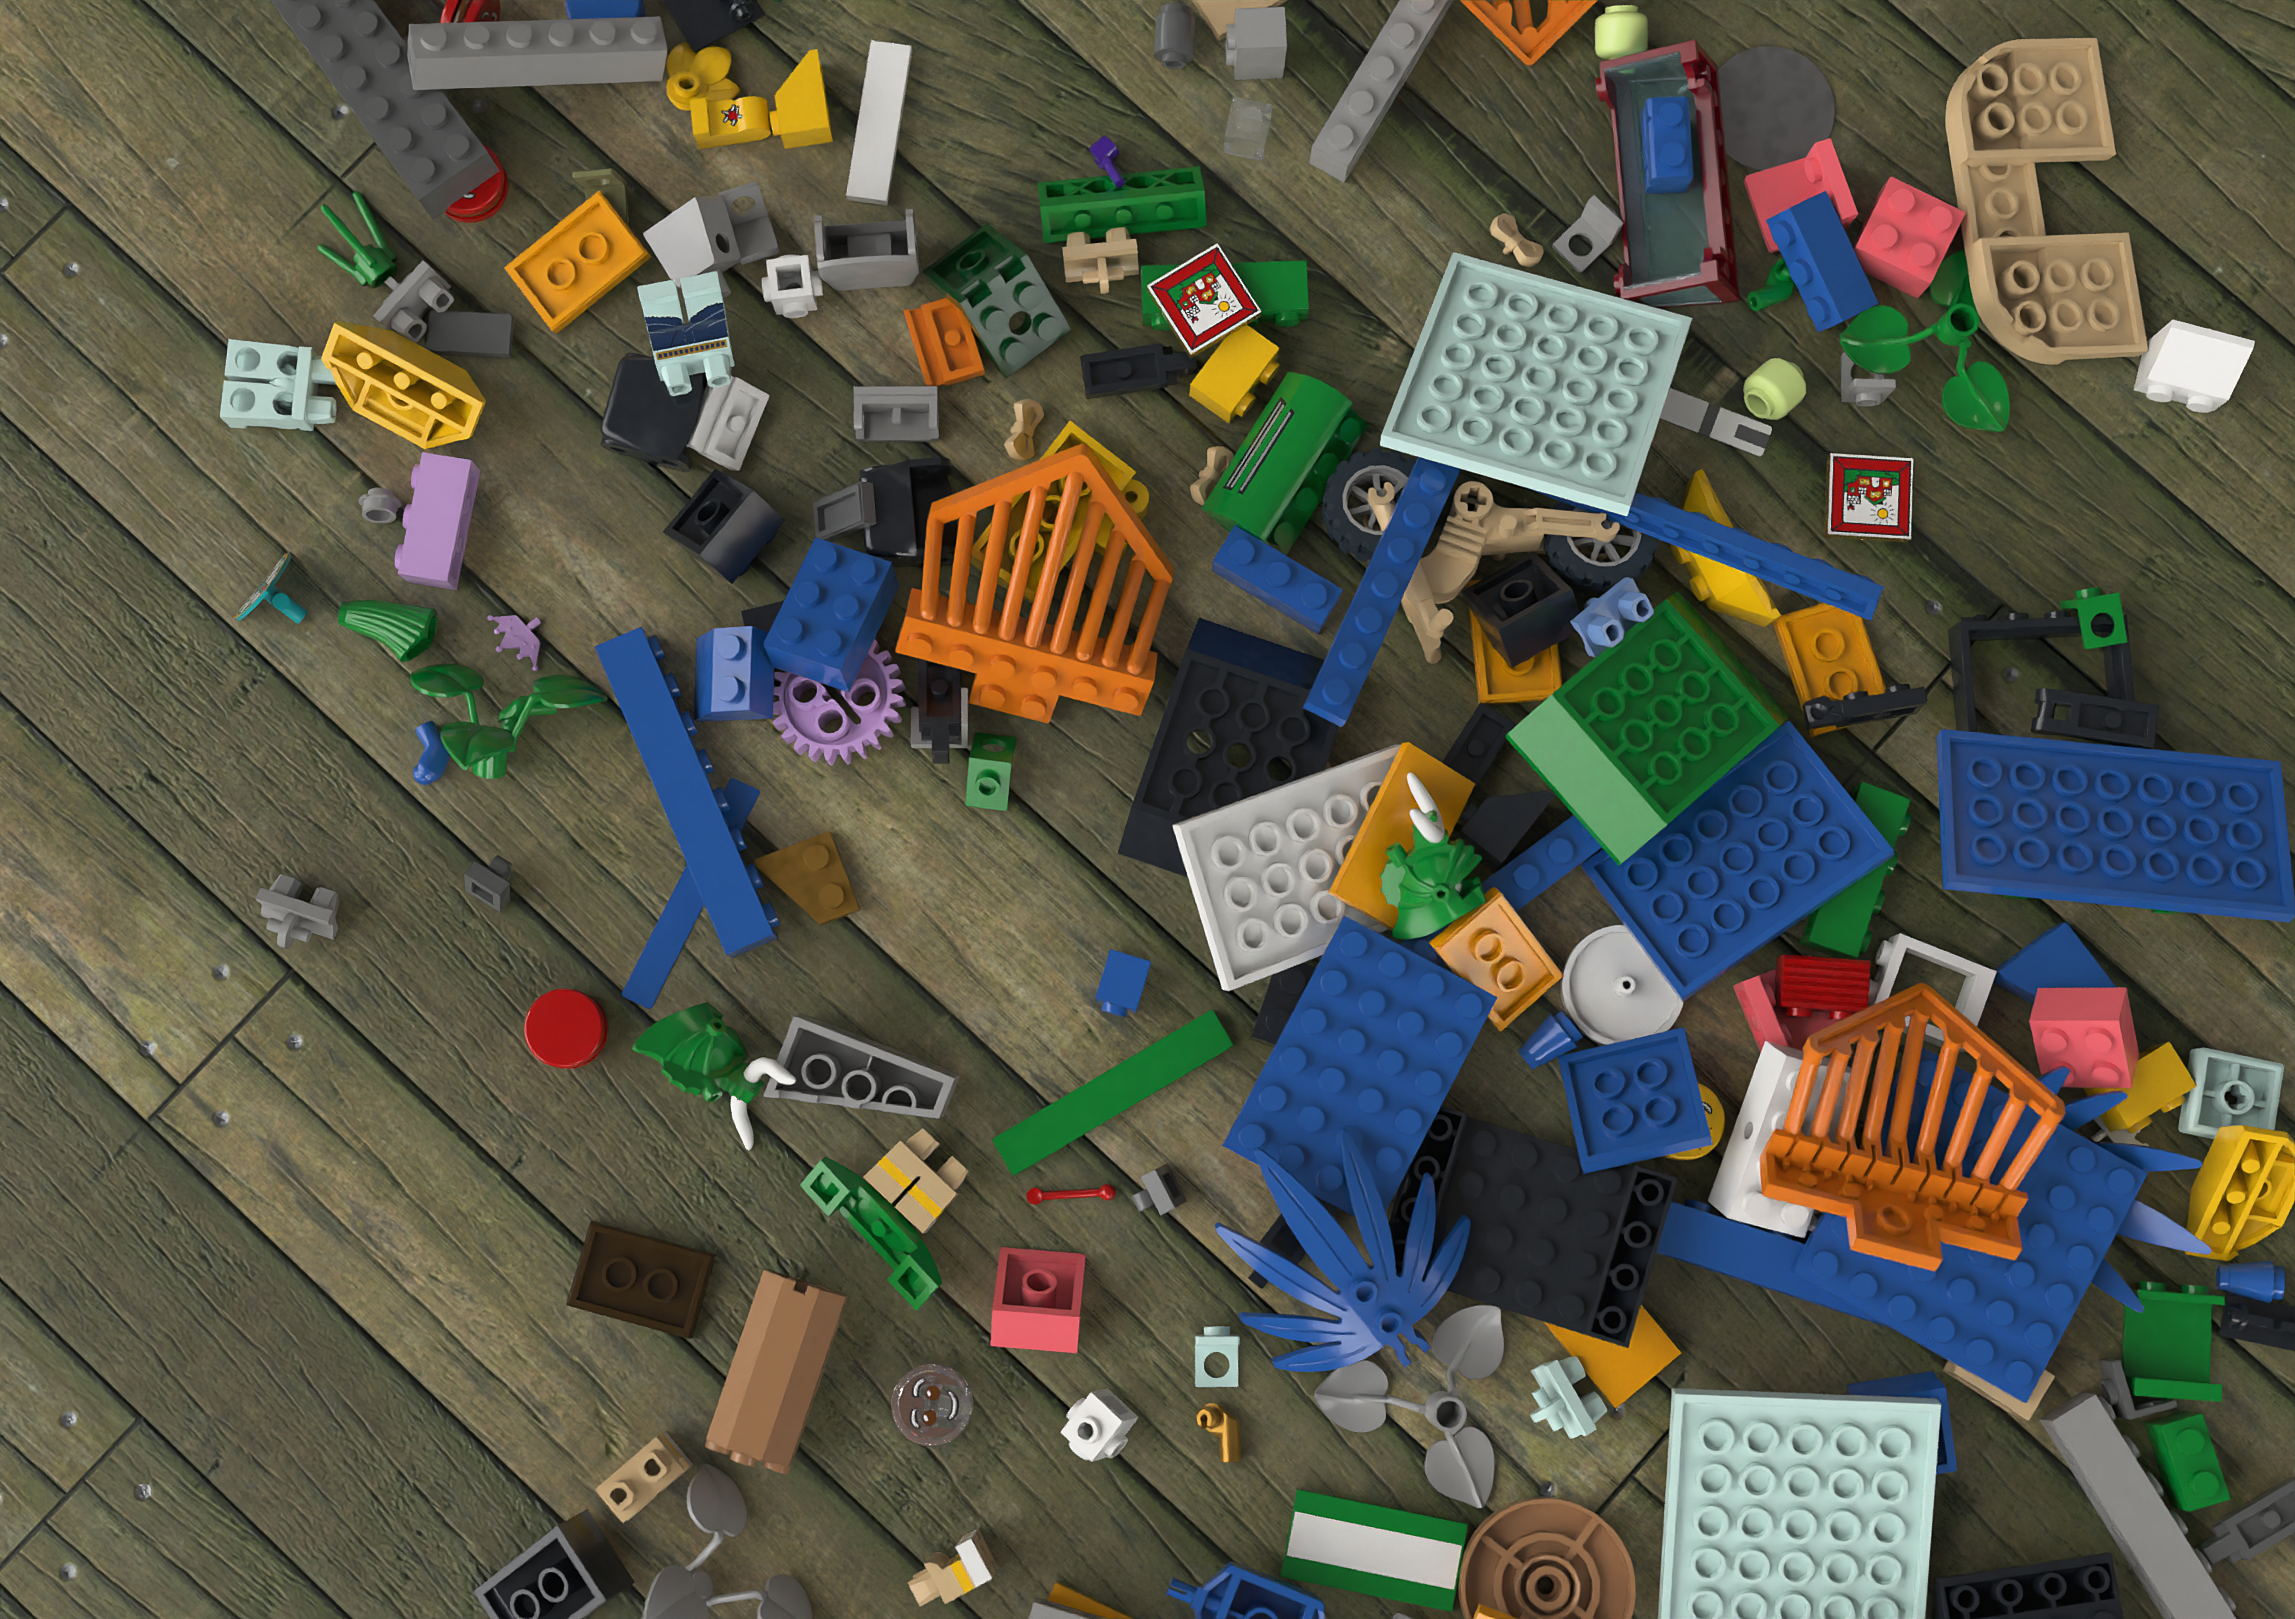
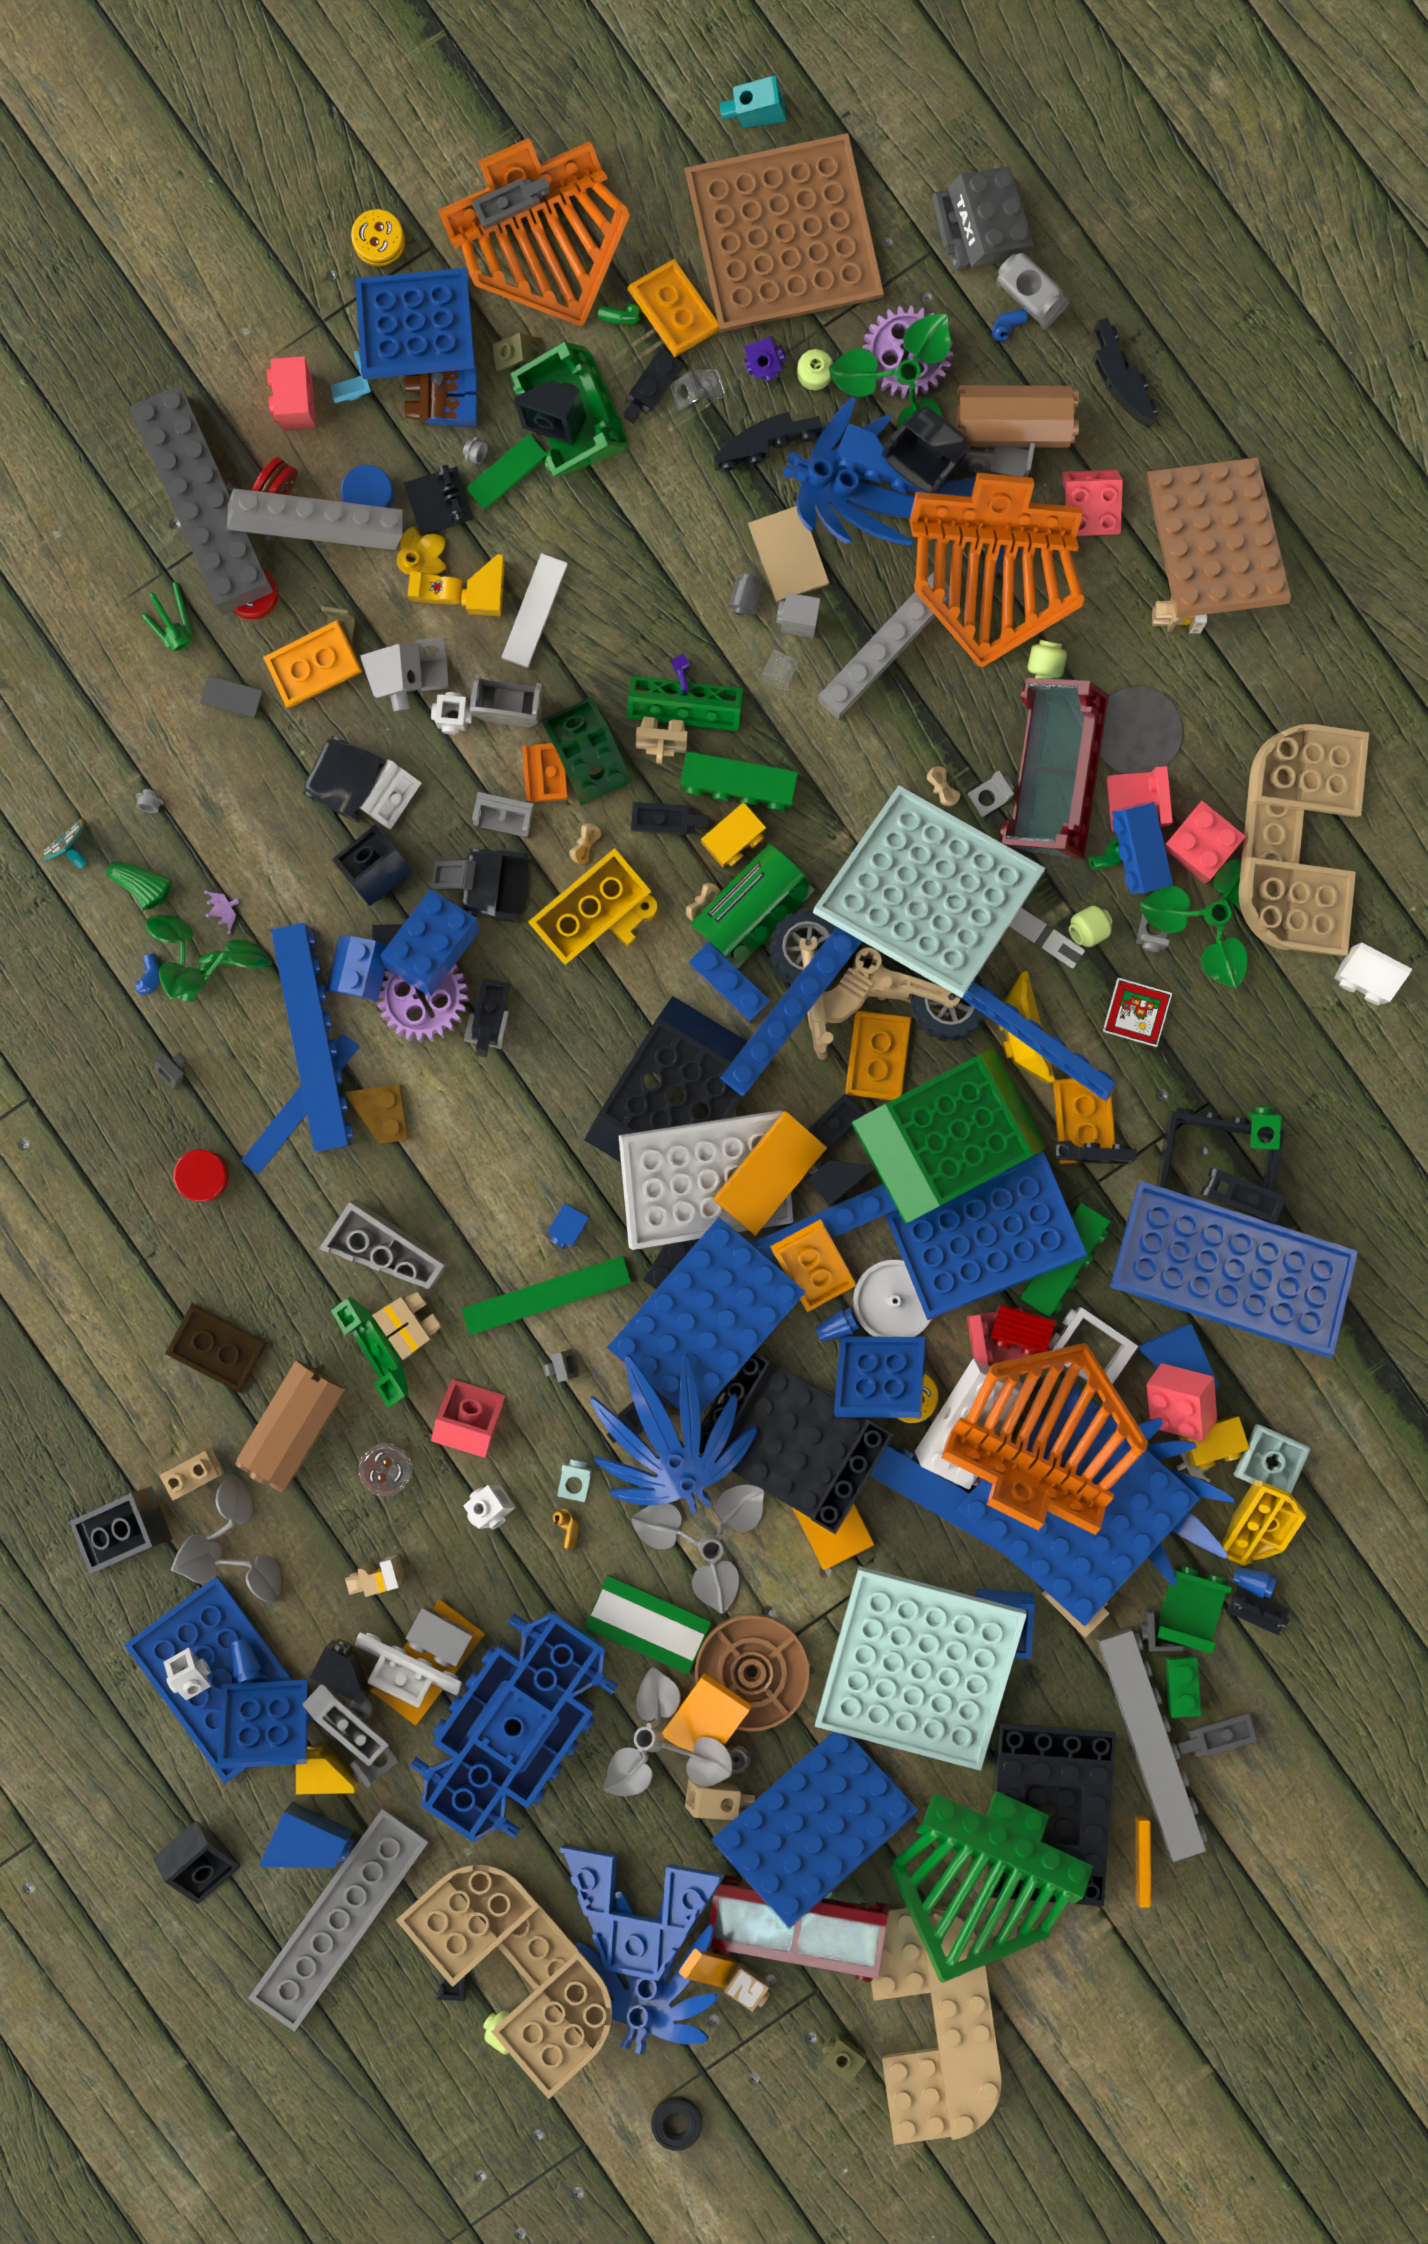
camera: 15 degrees right, 5 degrees up
light aqua hips [220,339,337,431] -> none
light grey hips [255,874,340,949] -> none
yellow wedge [321,321,486,449] -> none
light grey hips [373,261,454,342] -> none
lavender brick [395,452,481,590] -> none
green helmet [632,1002,796,1150] -> none
light aqua hips [637,271,735,396] -> none
orange plate [895,444,1174,724] -> none
green bracket [965,732,1017,811] -> none
red hinge [1026,1184,1116,1205] -> none
tile [1146,244,1262,359] -> none
green helmet [1380,772,1486,939] -> none
black slope [1462,551,1580,668] -> none
light aqua hips [1530,1356,1607,1439] -> none
medium blue hips [1570,577,1654,657] -> none
blue brick [1641,96,1693,194] -> none

